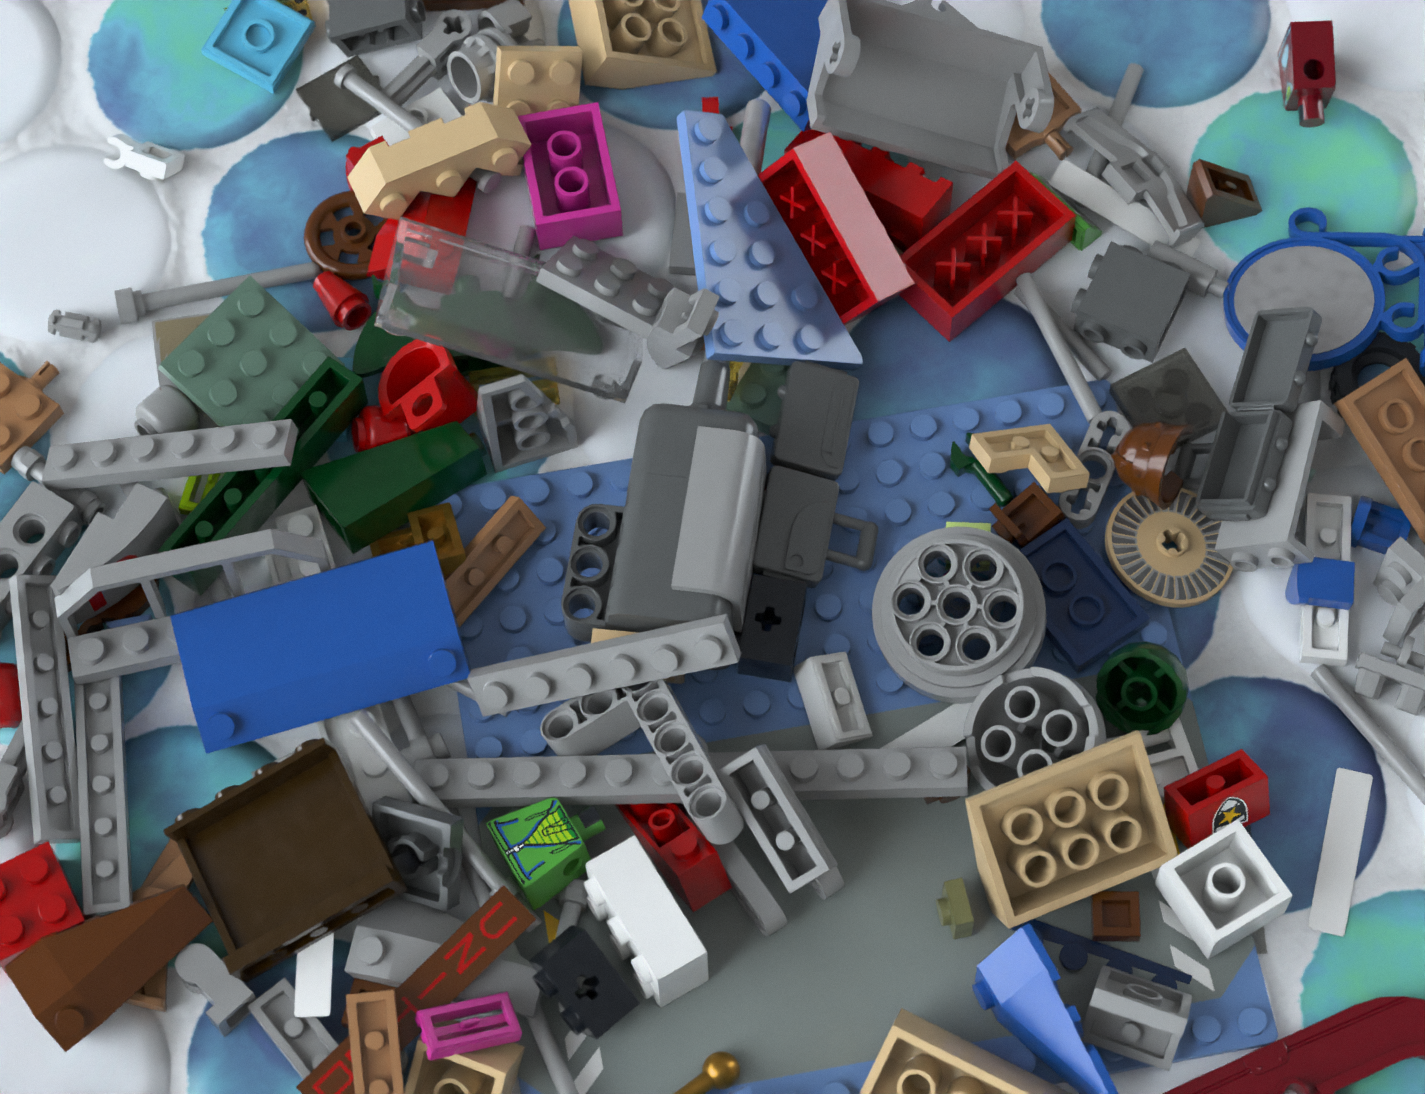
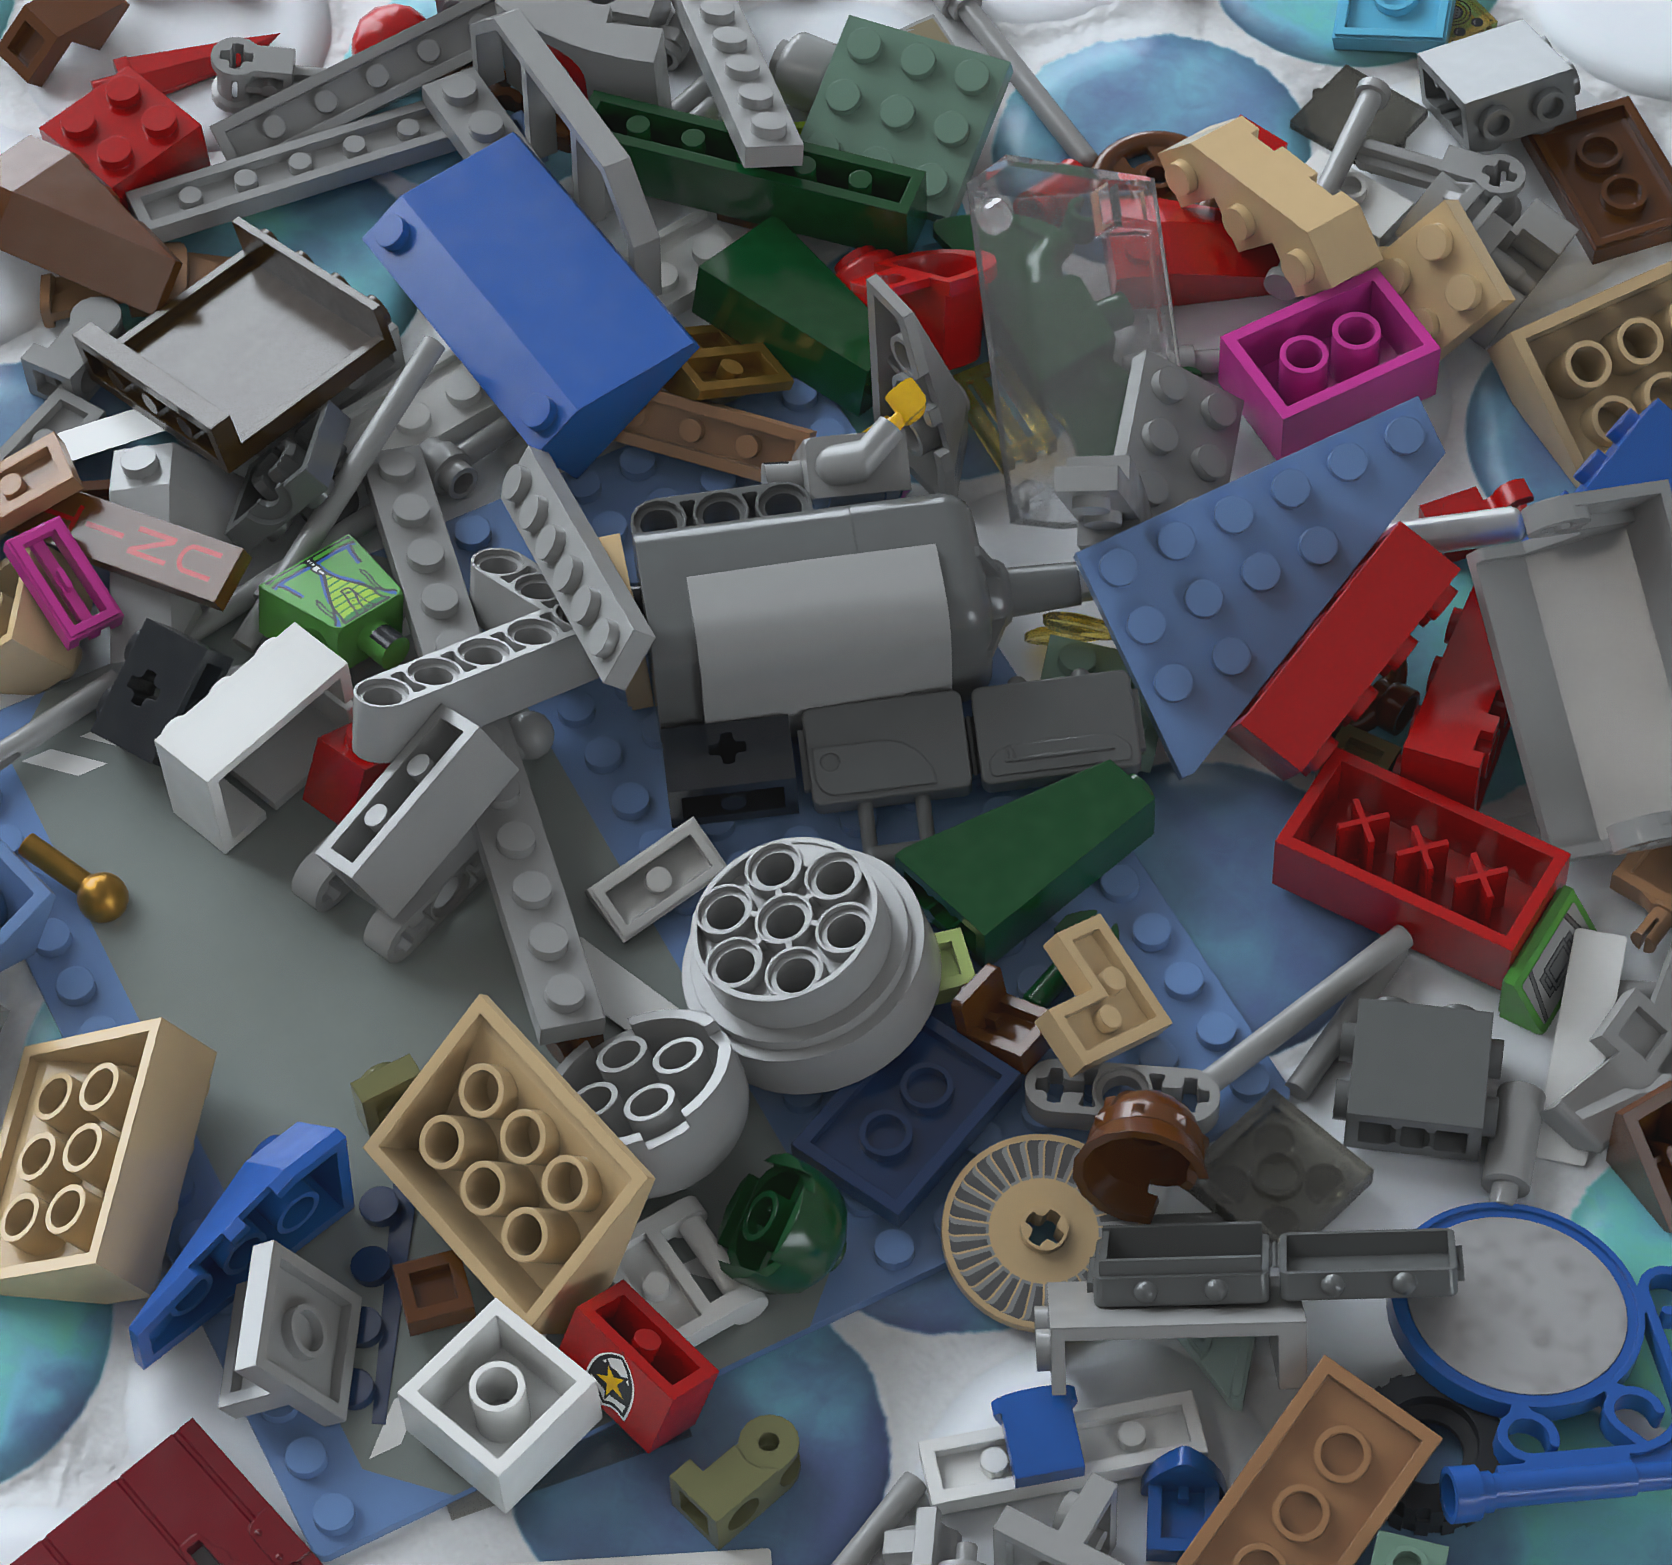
camera: 75 degrees right, 10 degrees down
none -> olive leg [669,1414,801,1551]
none -> light grey torso [761,378,926,510]
none -> dark green slope [895,759,1155,968]

